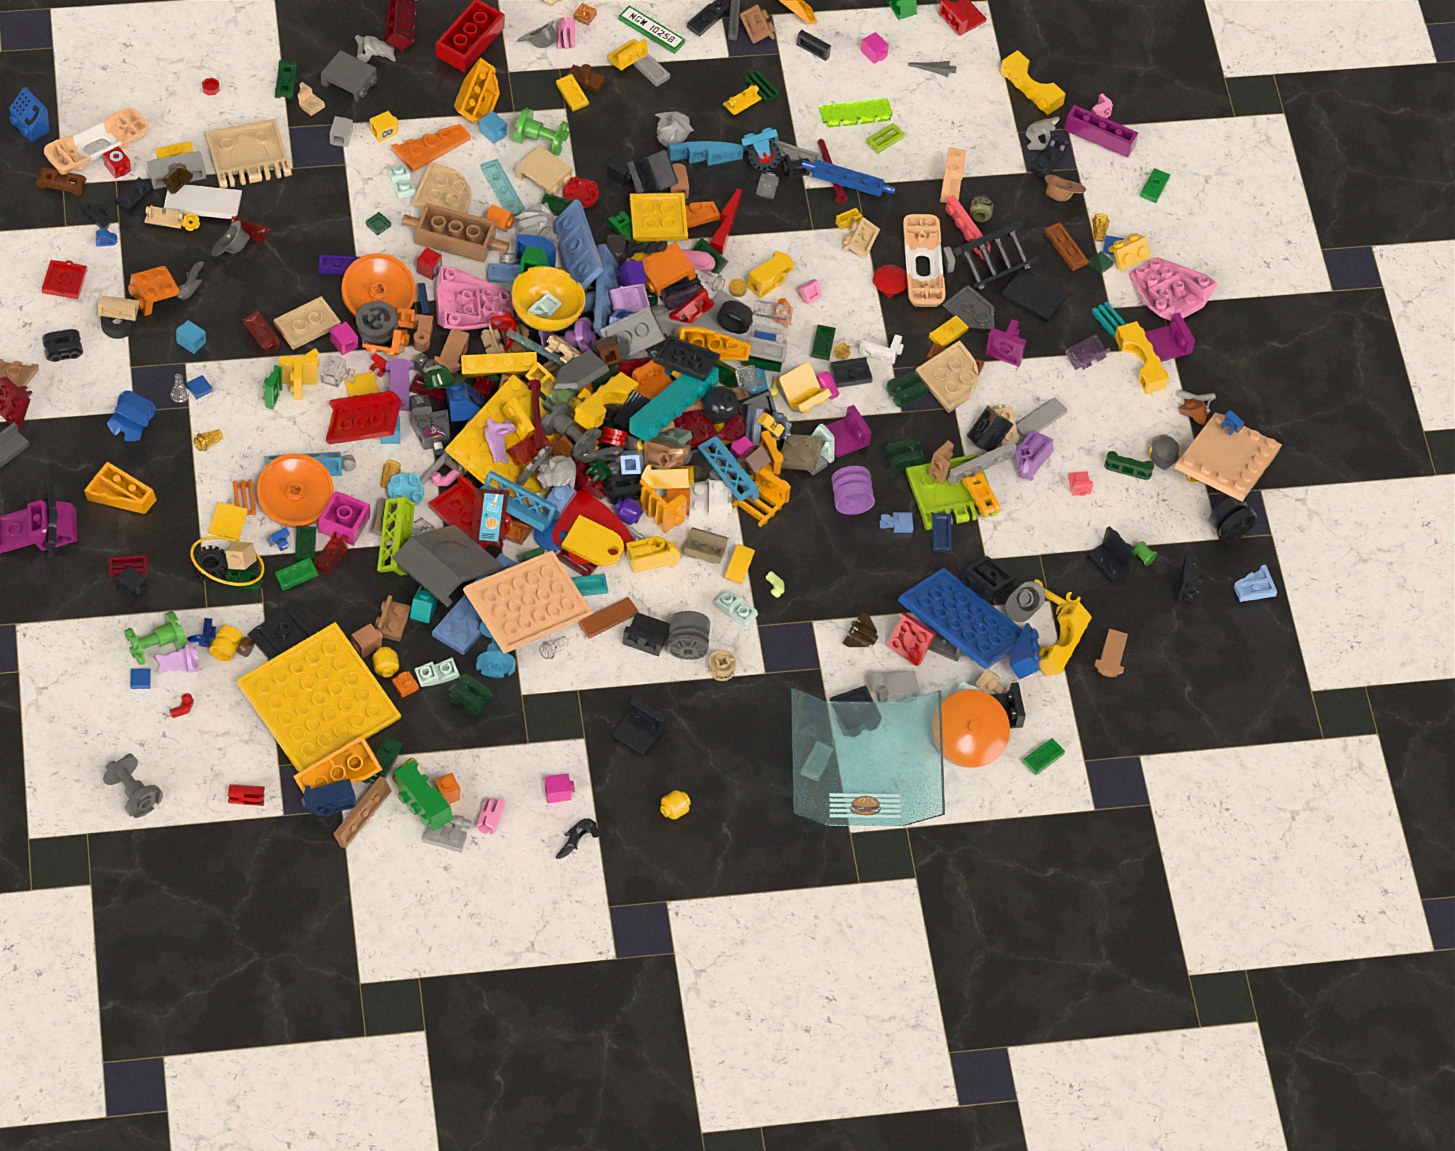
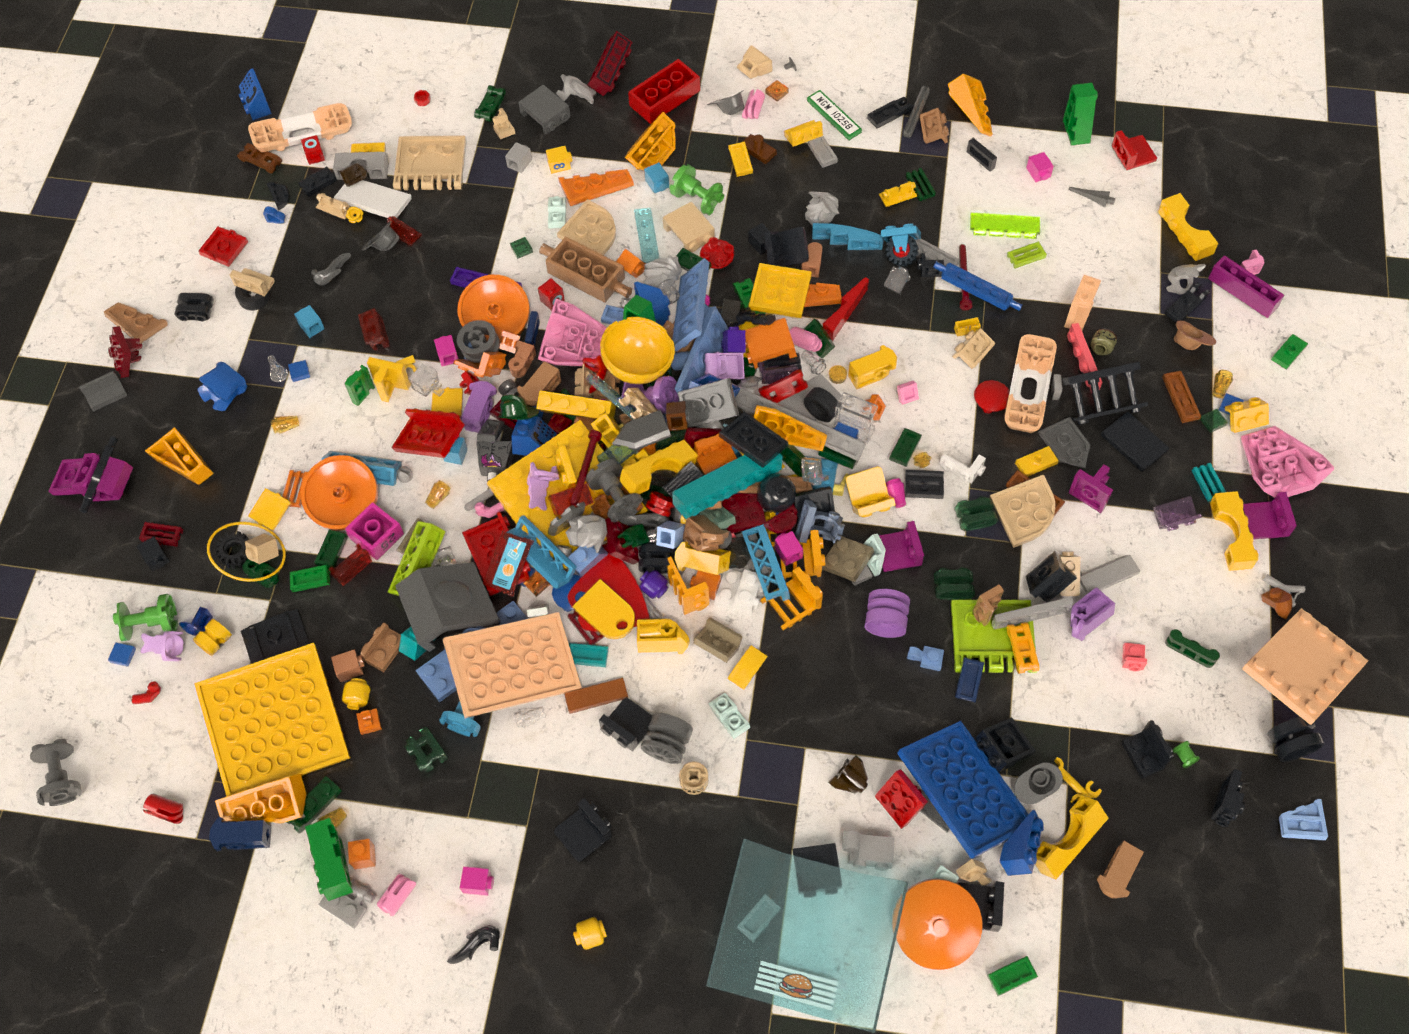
camera: 25 degrees right, 5 degrees up
orange bracket [128,266,179,316] -> none
reddish brown tile [238,637,255,657] -> none
blue tile [267,527,290,551] -> none
tan plate [274,296,341,350] -> none
medium nougat tile [334,776,392,849] -> none
medium azure dish [387,473,424,506] -> none
light aqua slope [415,658,460,687] -> none
light aqua slope [527,292,562,318] -> none
brick [737,445,771,474] -> none
yellow piece [757,412,785,437] -> none
yellowish green arm [766,571,785,598] -> none
dark grey hair [1149,434,1180,470] -> none
blue tile [1221,410,1244,435] -> none

